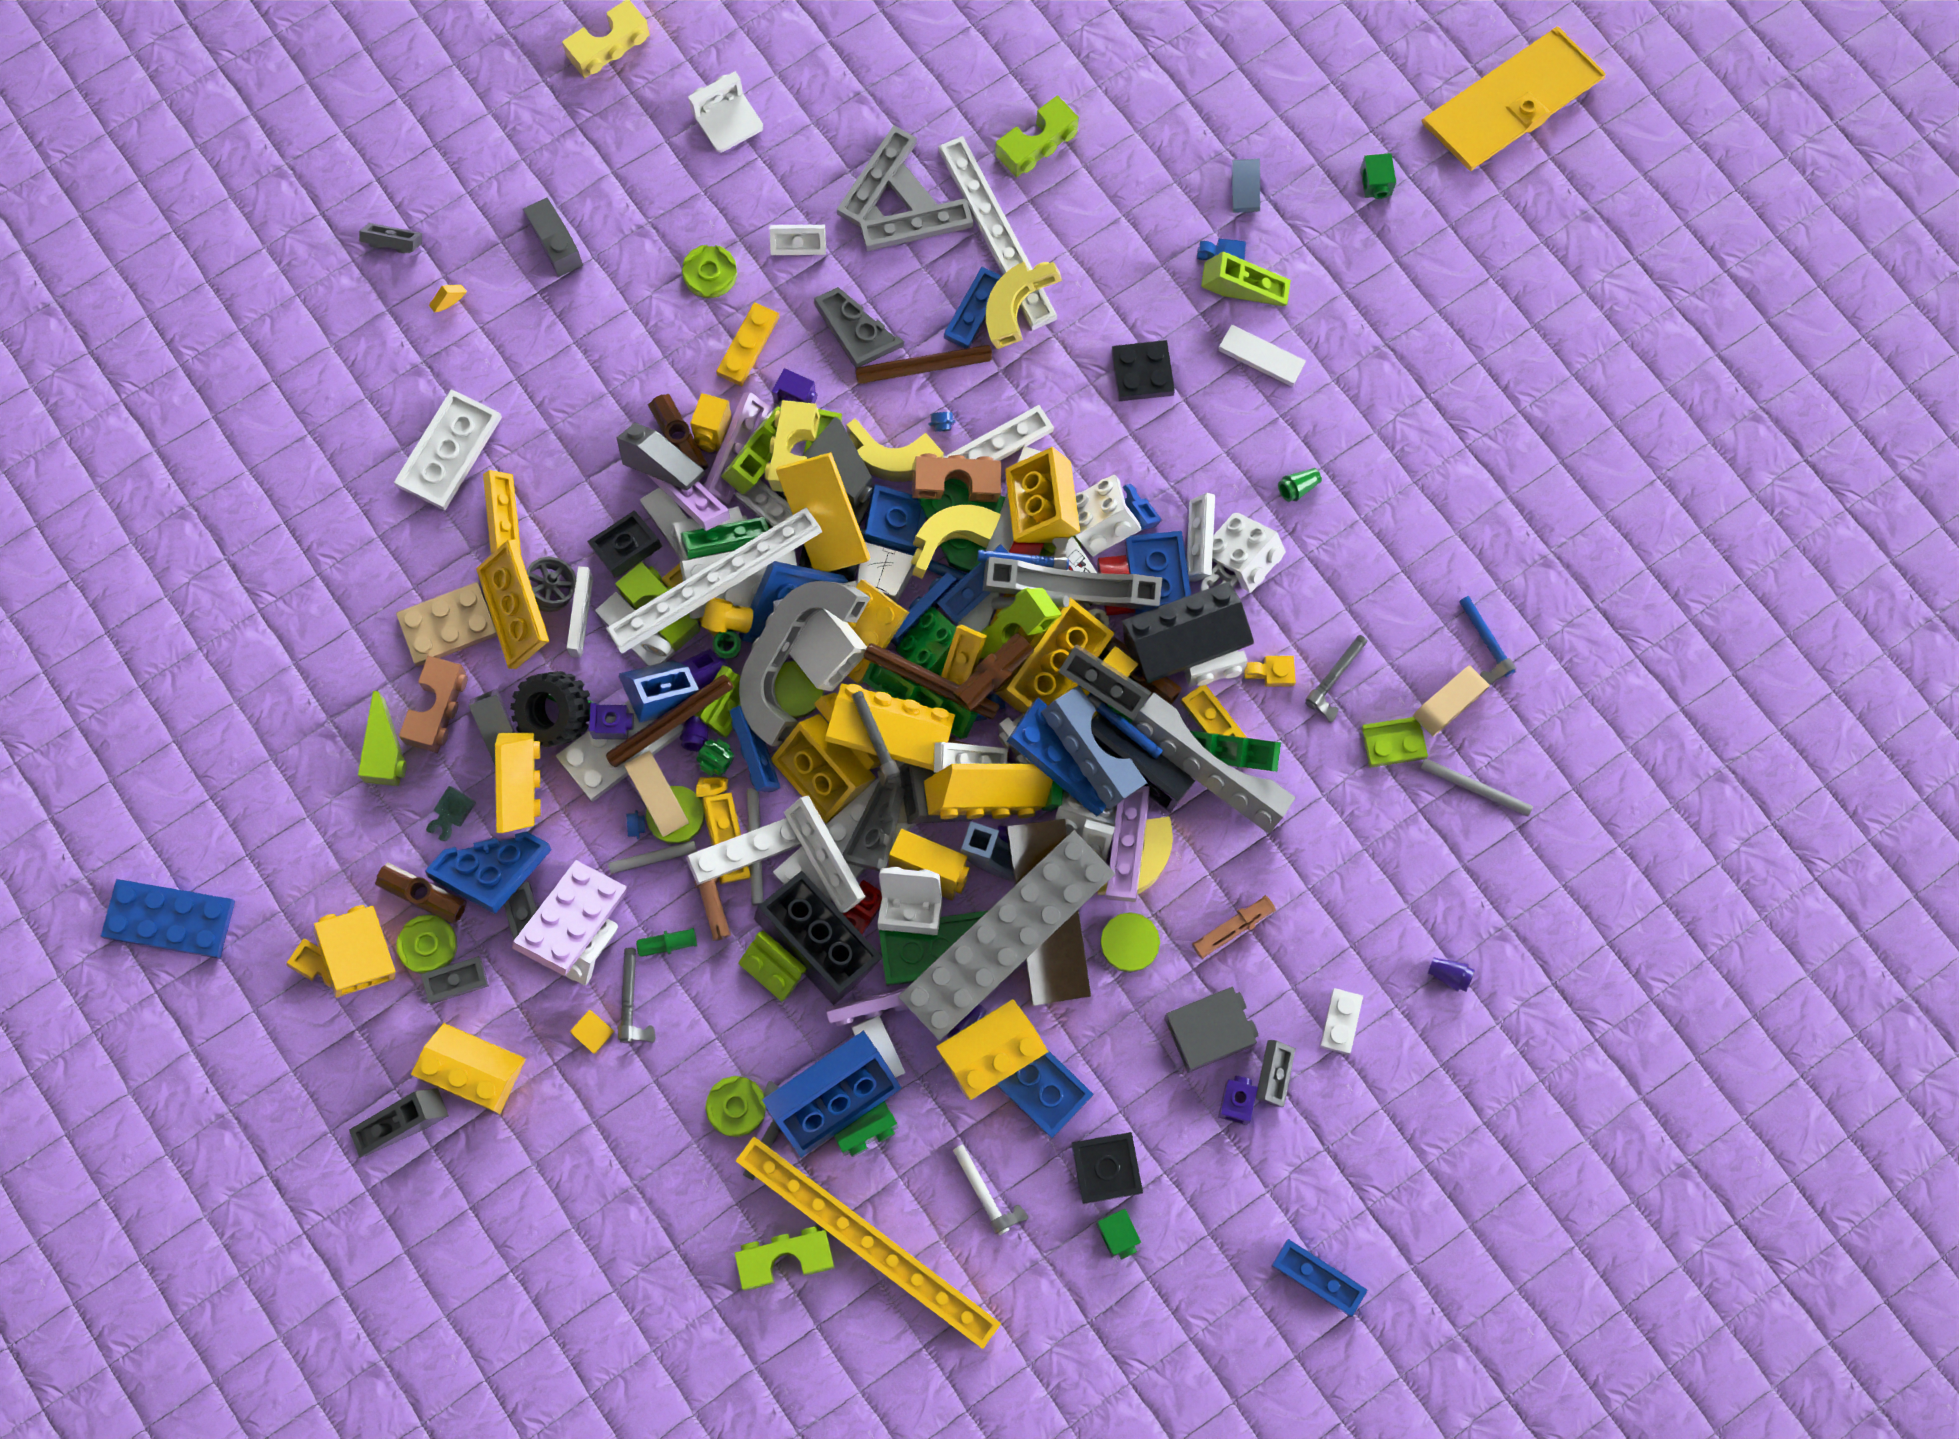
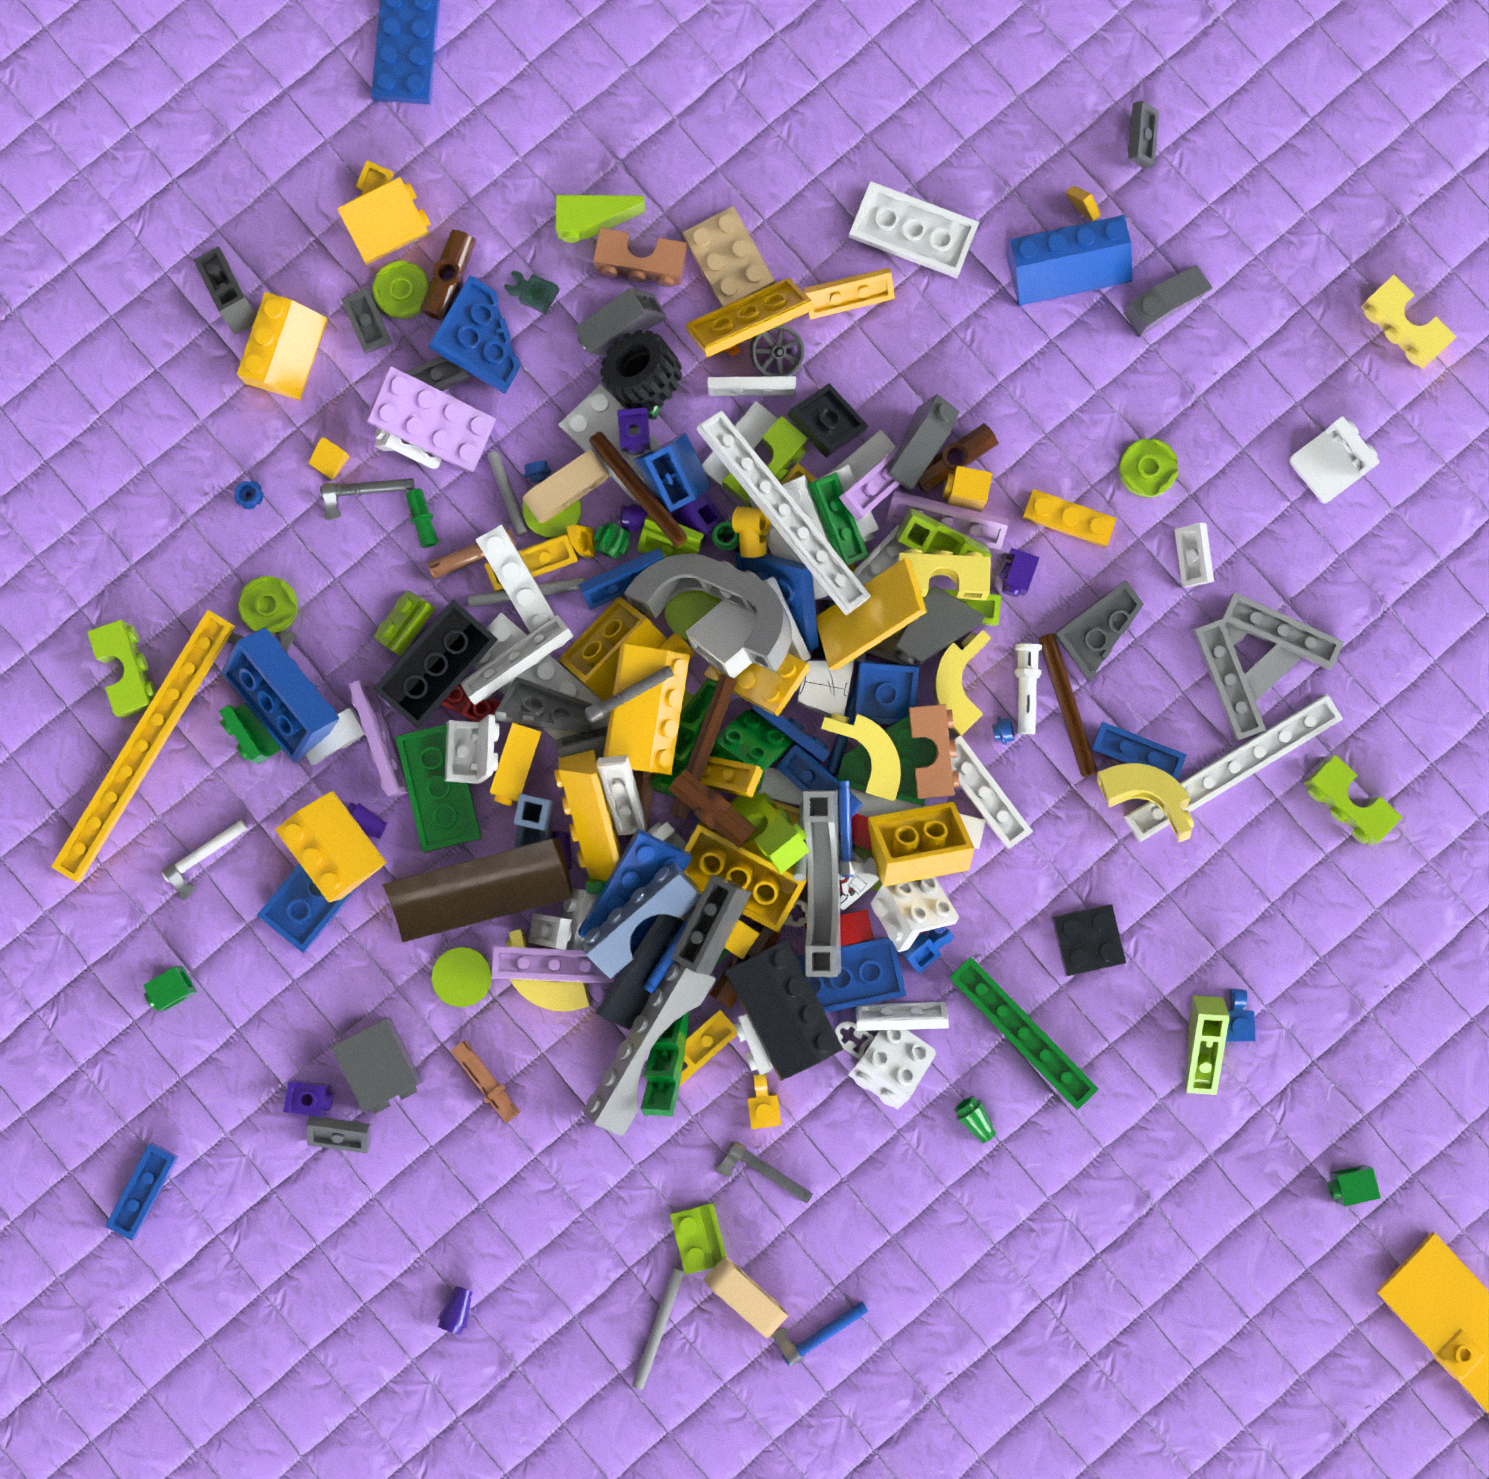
camera: 90 degrees right, 10 degrees up
yellow slope [495,733,541,833] -> none
white tile [640,635,671,657] -> none
light grey plate [898,830,1115,1041] -> none
black plate [1071,1132,1143,1204] -> none
white tile [1218,325,1306,387] -> none
sand blue slope [1232,159,1260,213] -> none
white plate [1319,988,1363,1055] -> none
none -> blue plate [234,481,264,510]
none -> green plate [948,957,1099,1110]
none -> slope [1005,215,1133,306]
none -> white pin [1014,644,1042,735]

